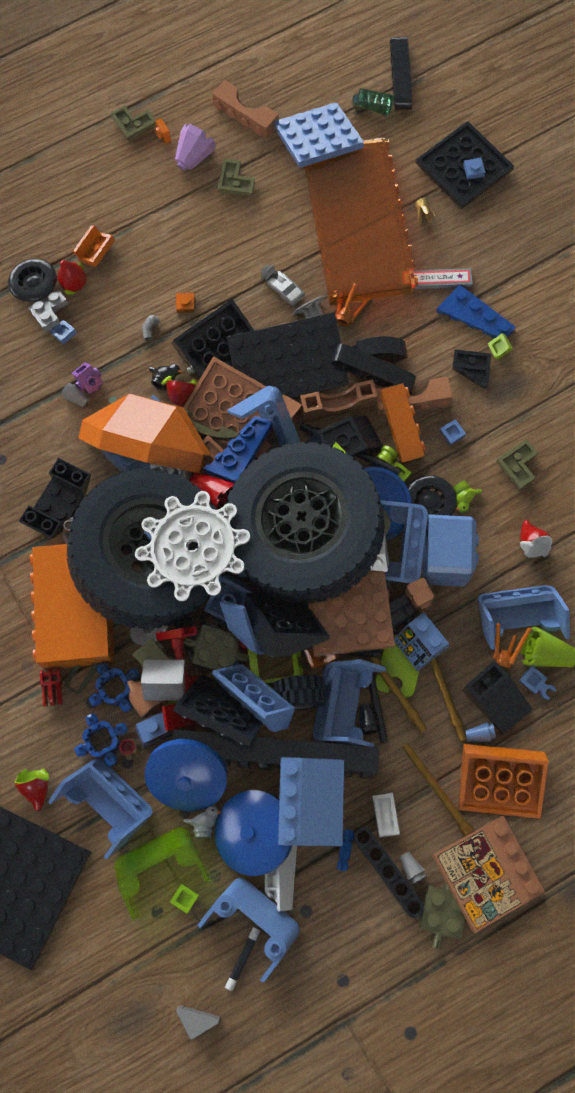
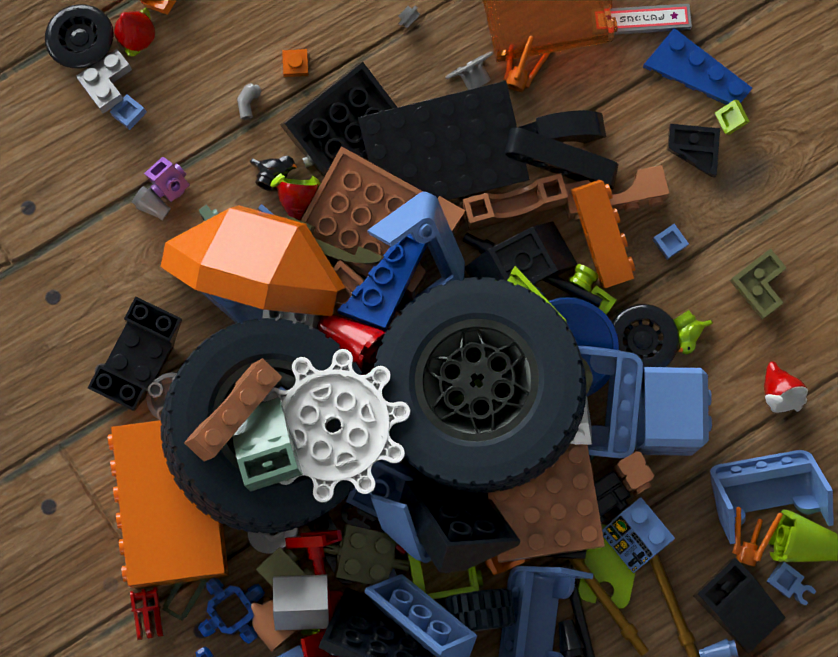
camera: 10 degrees left, 5 degrees up
slope [266,271,305,306] -> none
none -> nougat arch [184,358,282,461]
none -> sand green slope [232,397,303,492]

